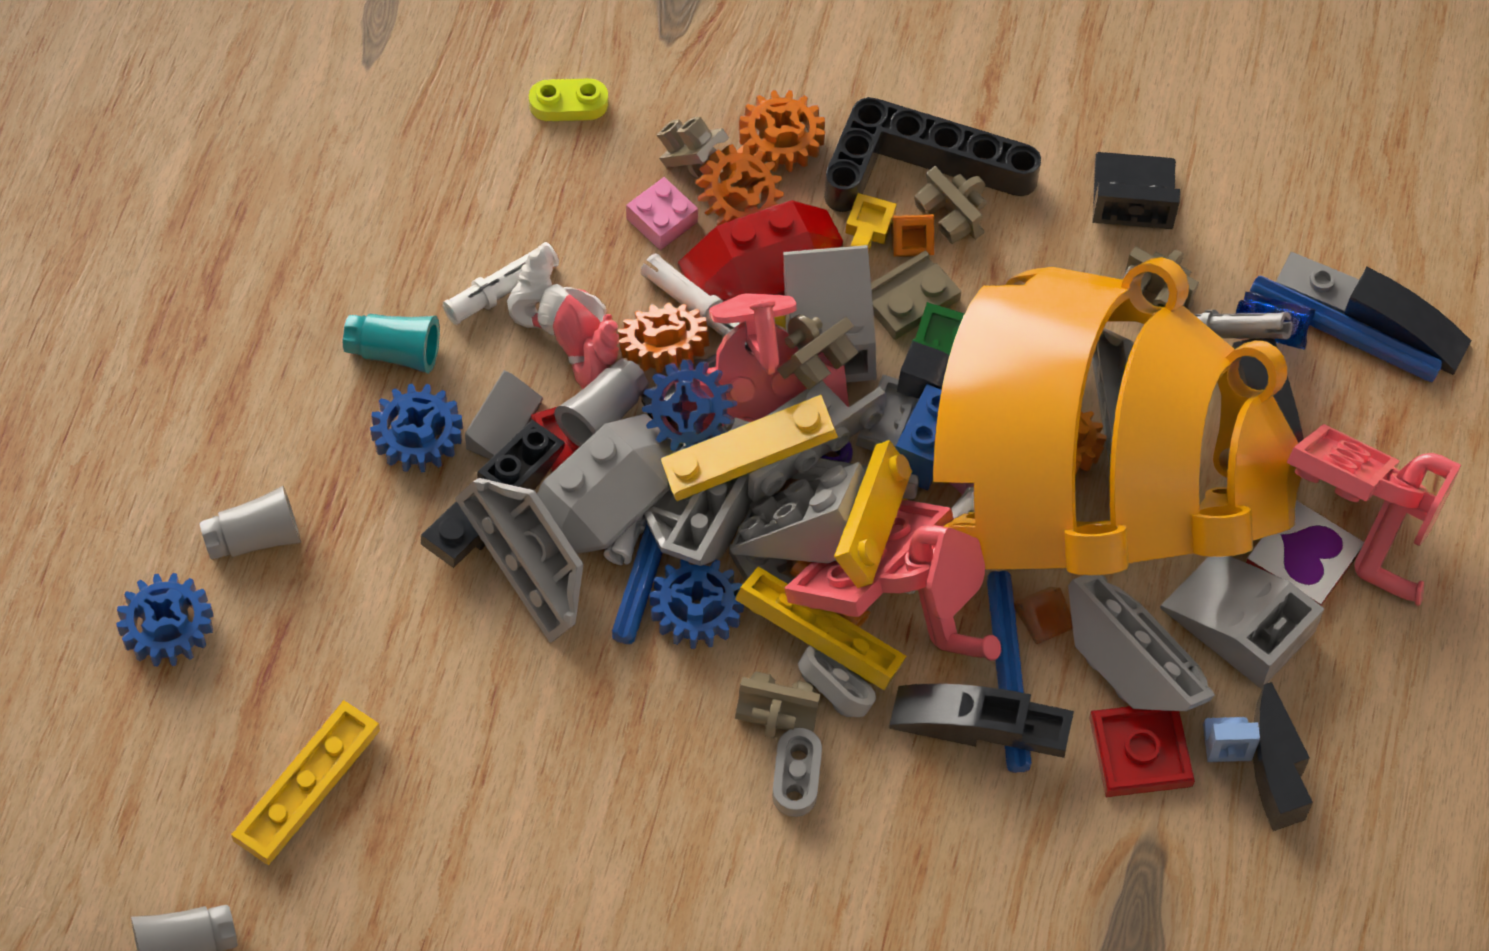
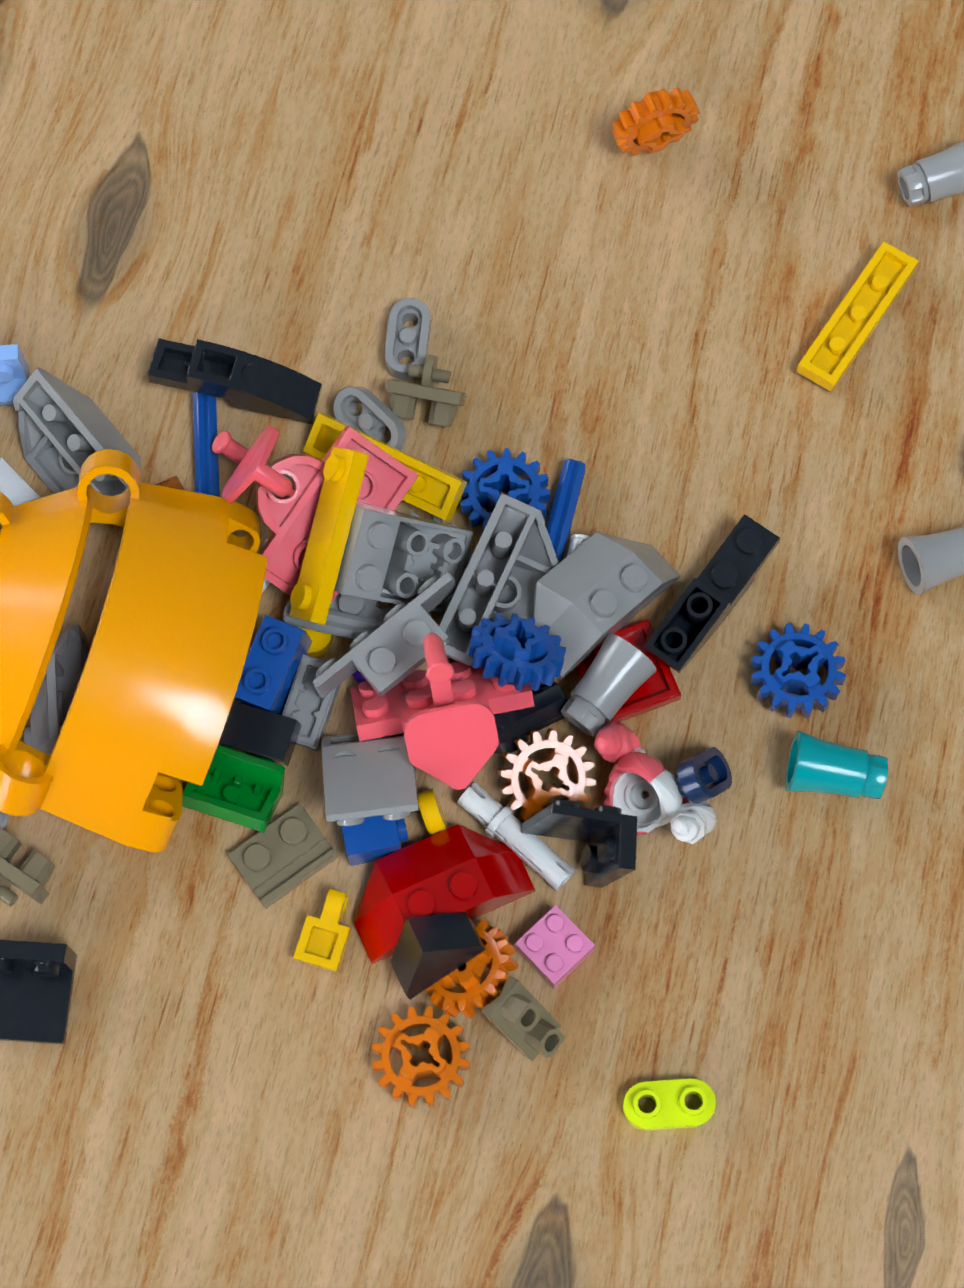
camera: 175 degrees left, 10 degrees up
white pin [443,242,559,325] -> none
light grey wedge [455,478,583,643] -> none
light grey slope [465,370,543,459] -> none
yellow plate [661,395,838,501] -> none
dark tan hips [777,314,858,390] -> none
black beam [824,97,1041,212] -> none
orange slope [891,214,934,257] -> none
dark tan hips [914,166,987,244] -> none
red tile [1089,706,1195,798] -> none
none -> black slope [390,912,486,1000]
none -> black bracket [521,800,638,888]
none -> dark blue plate [675,747,732,804]

